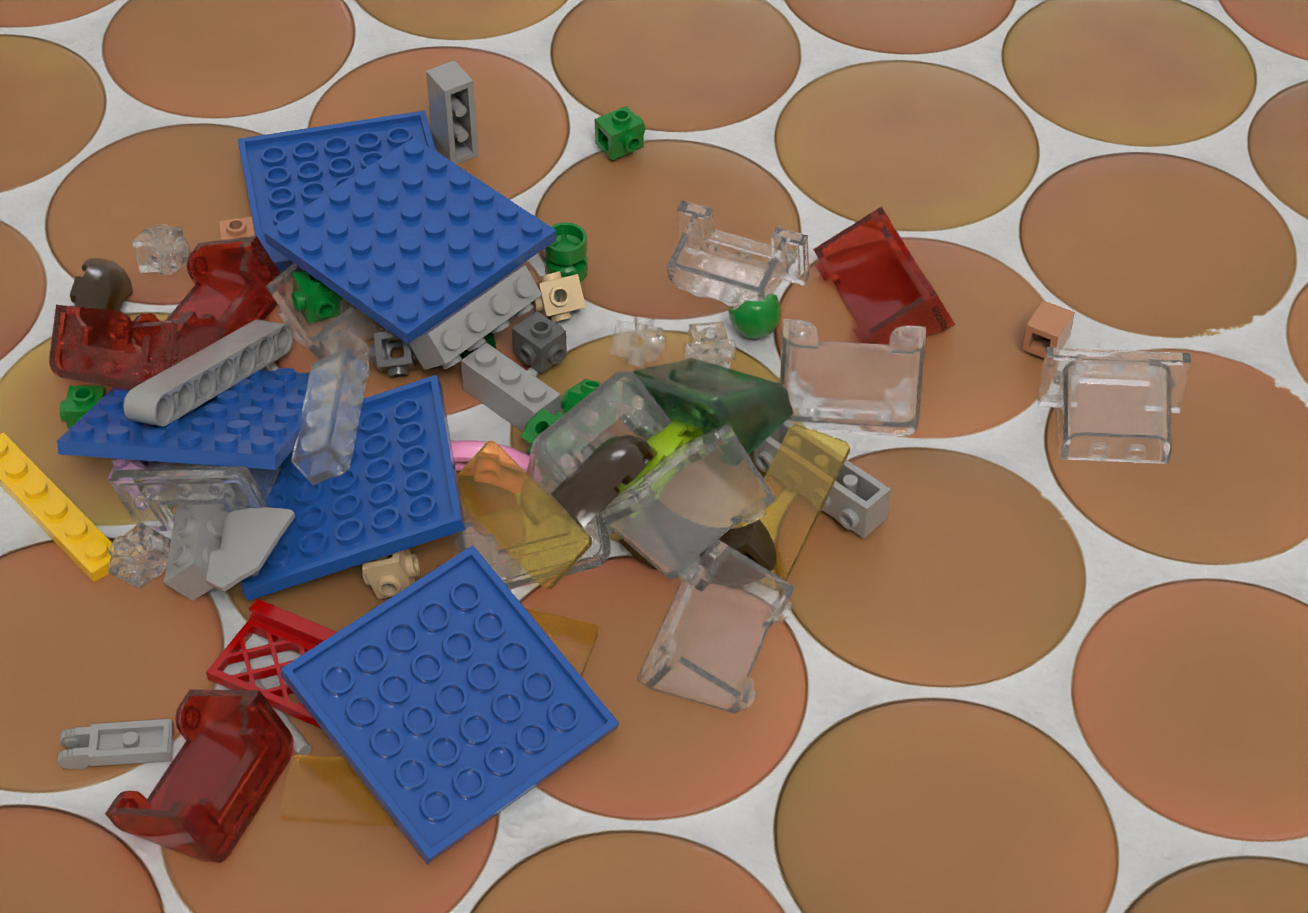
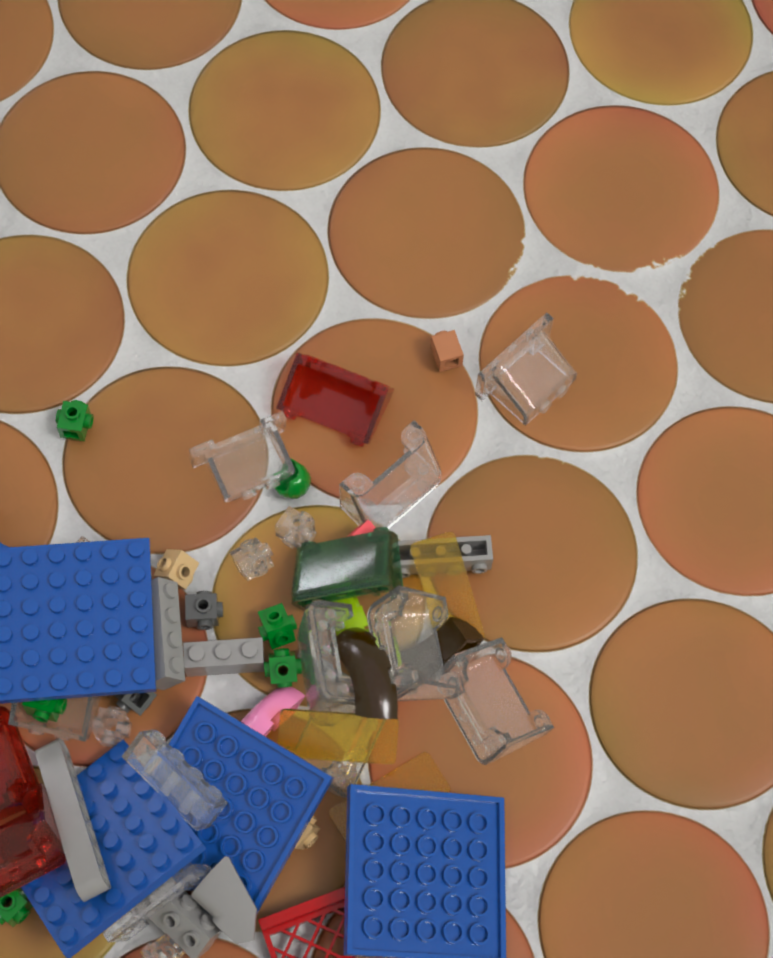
camera: 50 degrees left, 20 degrees up
green wheel [544,222,588,282] -> none

